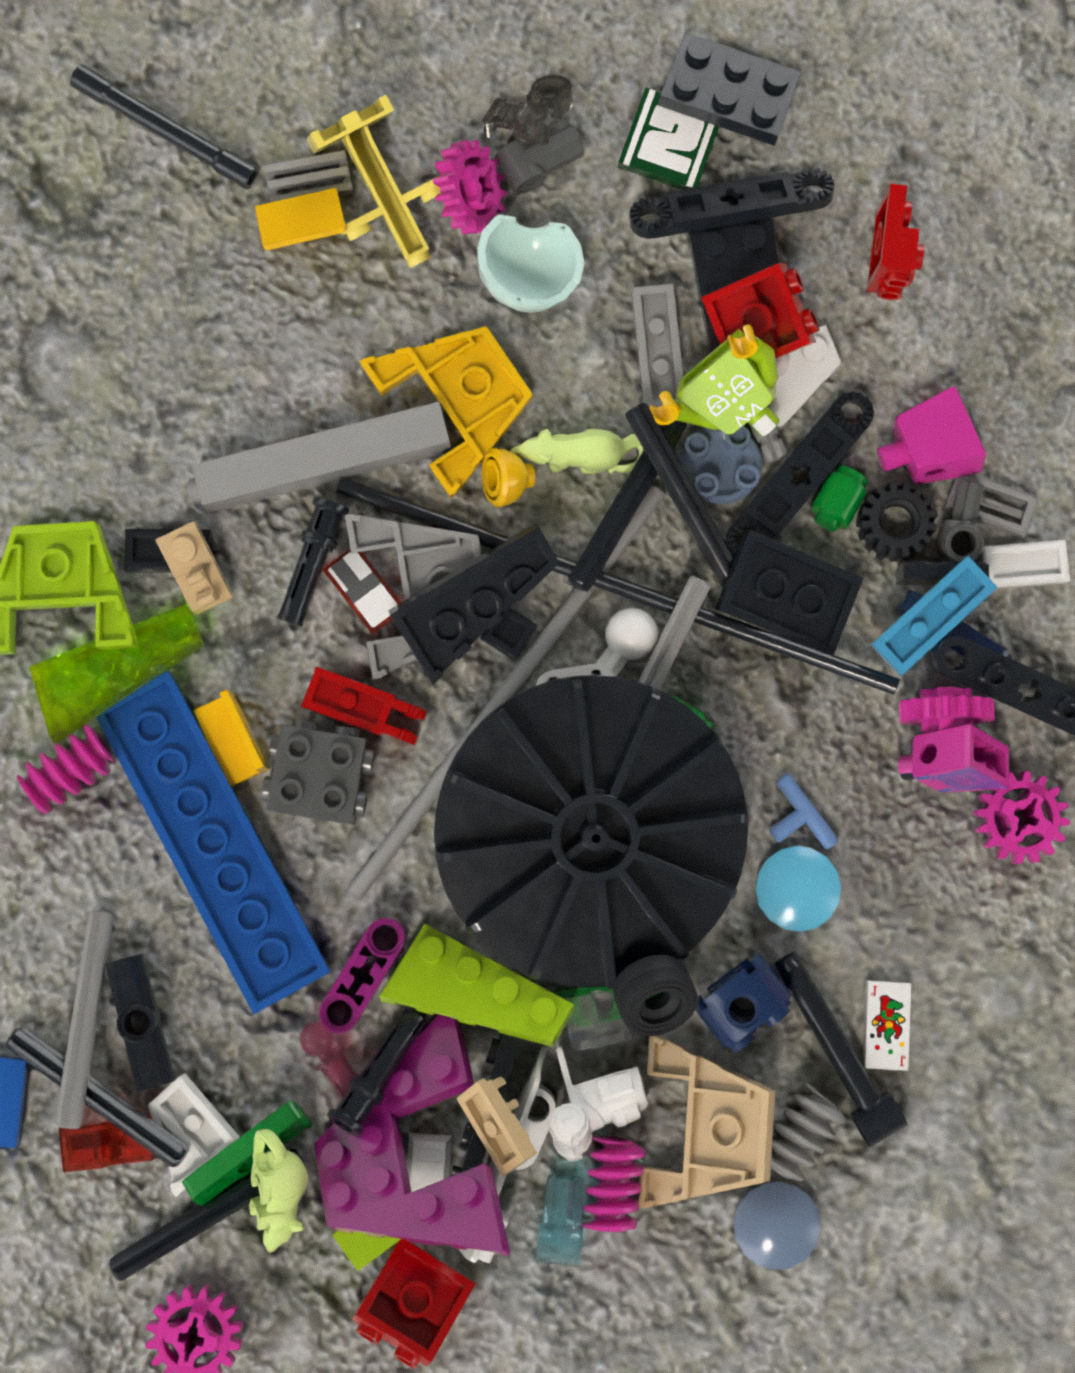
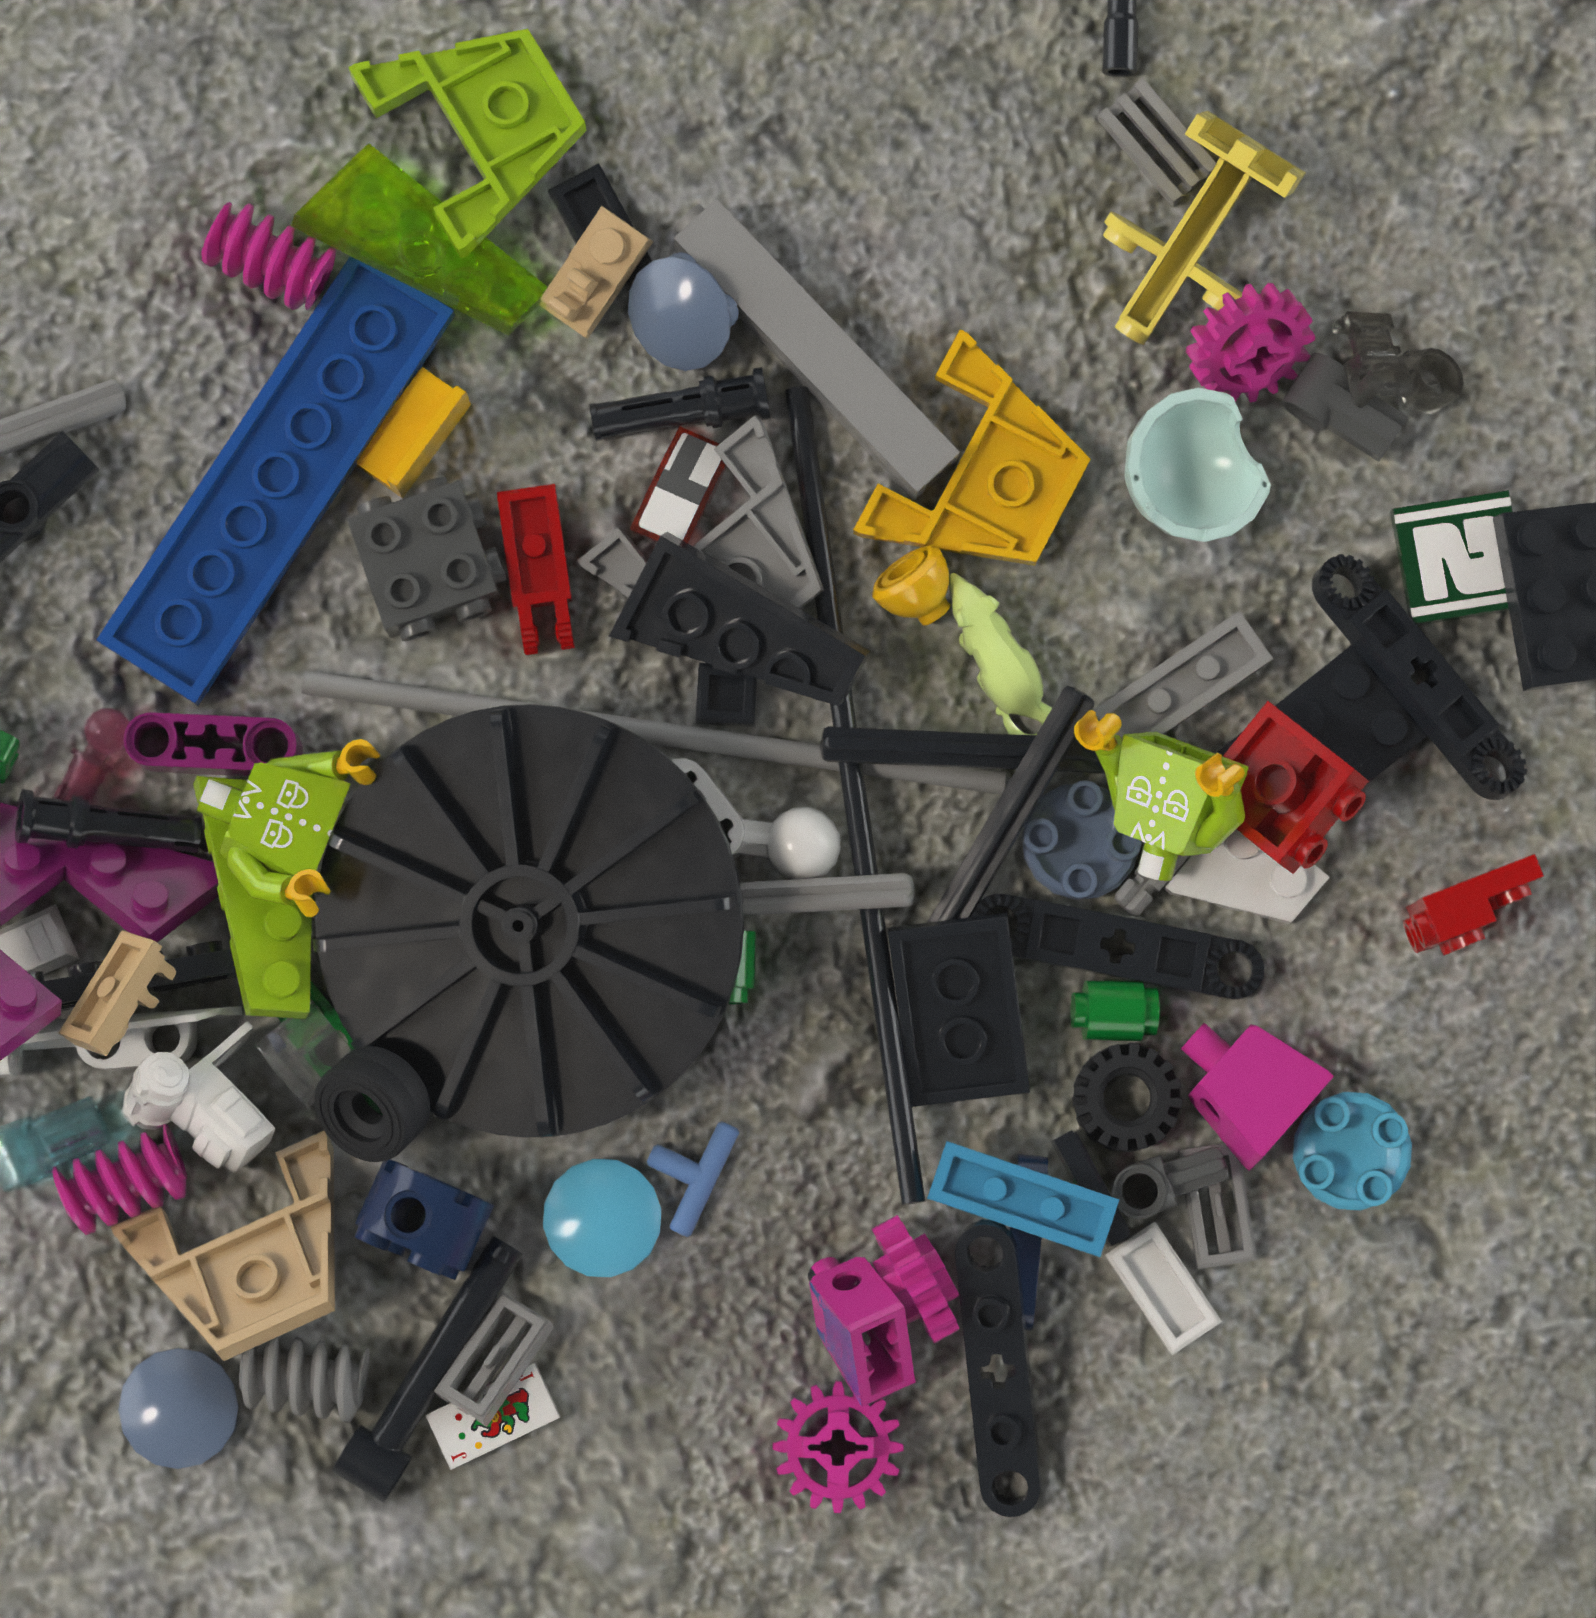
camera: 65 degrees right, 0 degrees up
yellow panel [255,188,346,250] -> none
none -> lime torso [196,739,380,917]
none -> light grey tile [434,1292,554,1427]
none -> sand blue dish [628,252,739,371]
none -> medium azure dish [1293,1092,1412,1211]

